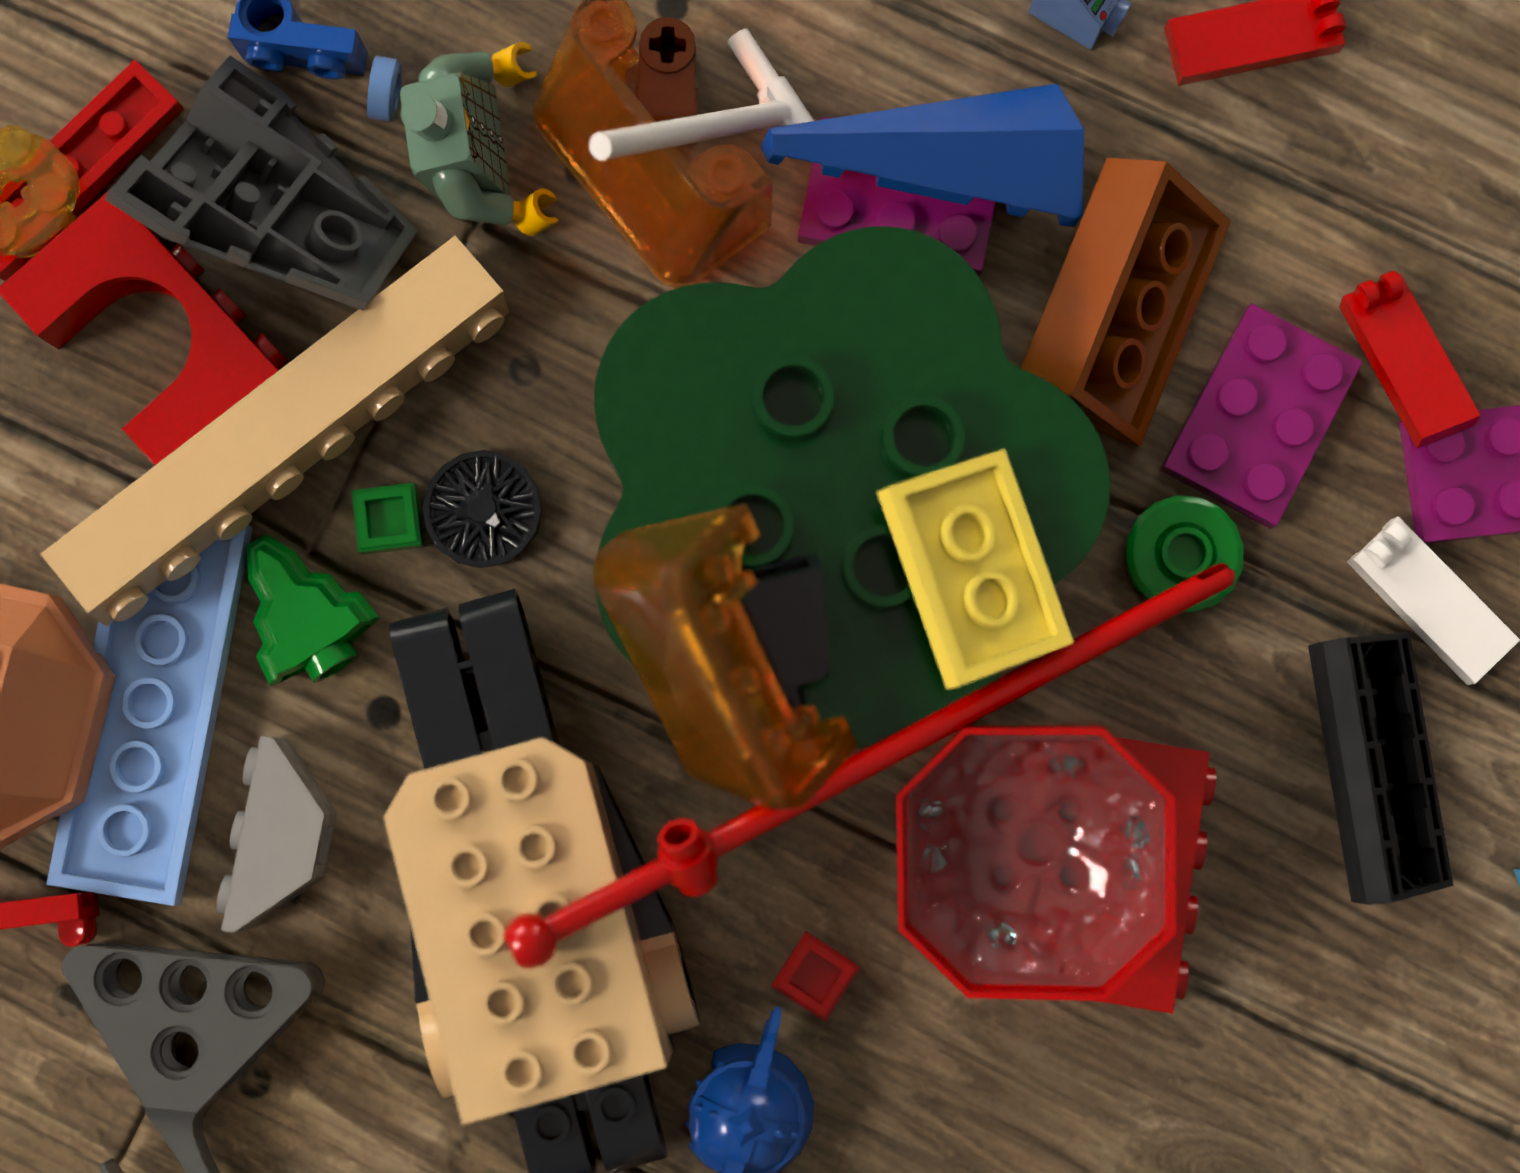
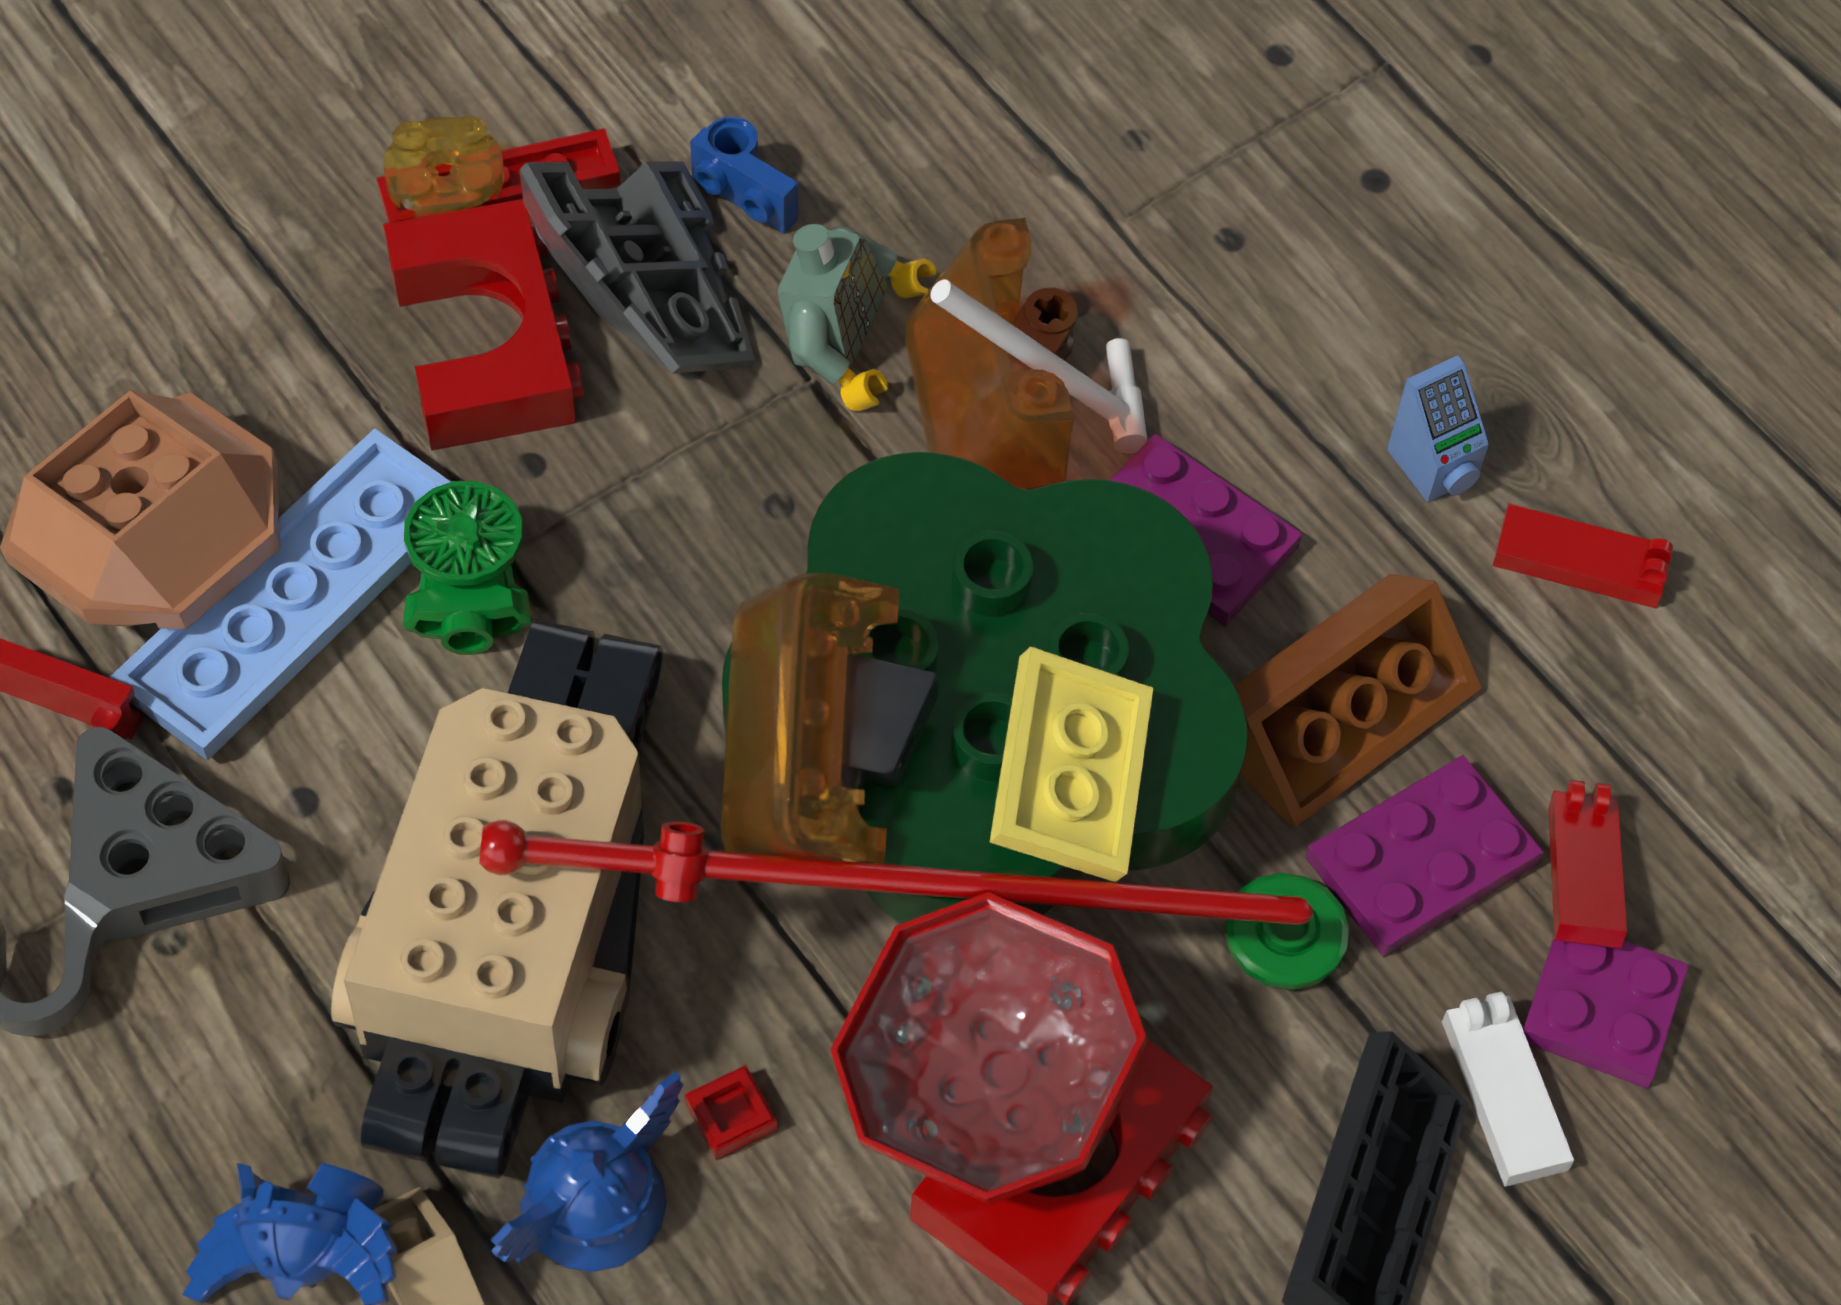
camera: 25 degrees right, 25 degrees down
tan brick [40,235,509,626] -> none
light grey slope [217,736,337,933] -> none
green tile [351,483,424,555] -> none
medium blue tile [367,55,402,122] -> none
black wheel [423,450,542,569] -> none
blue wedge [760,83,1084,227] -> none
none -> green wheel [404,481,523,586]

